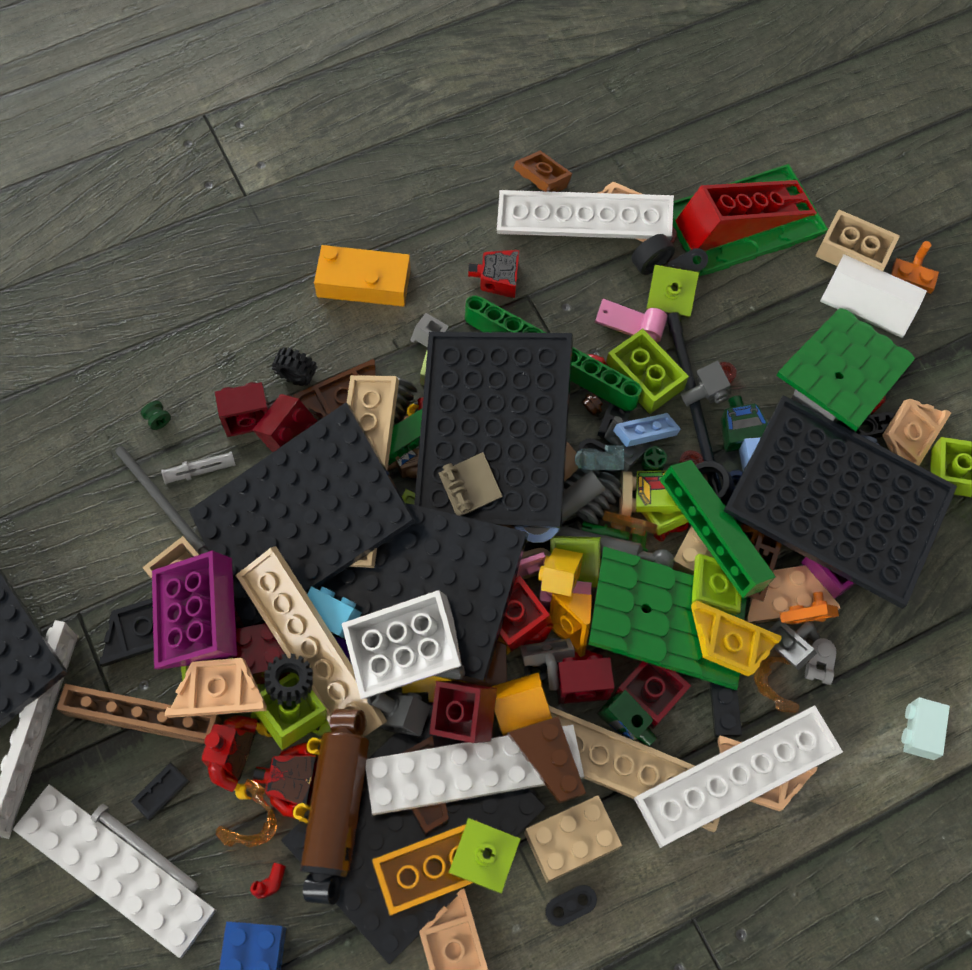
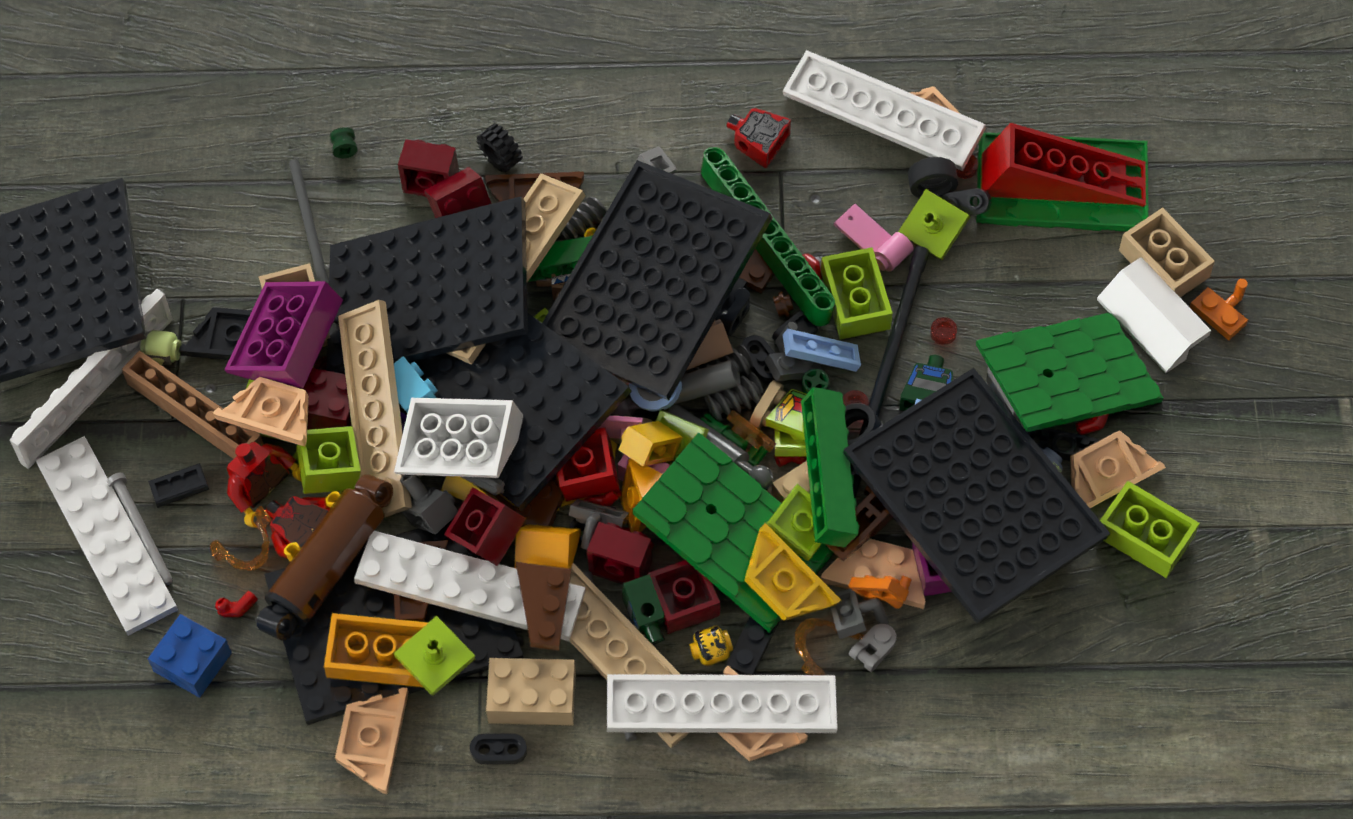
camera: 30 degrees right, 5 degrees down
light grey pin [161,451,236,484] -> none
black tyre [265,653,313,706] -> none
light orange brick [314,245,411,307] -> none
dark tan hinge [439,452,503,516] -> none
dark orange plate [513,151,573,192] -> none
clear light blue leg [575,445,624,470] -> none
dark grey brick [680,361,731,407] -> none
light aqua brick [901,697,950,760] -> none
none -> yellowish green head [140,330,182,366]
none -> yellow head [689,626,733,666]

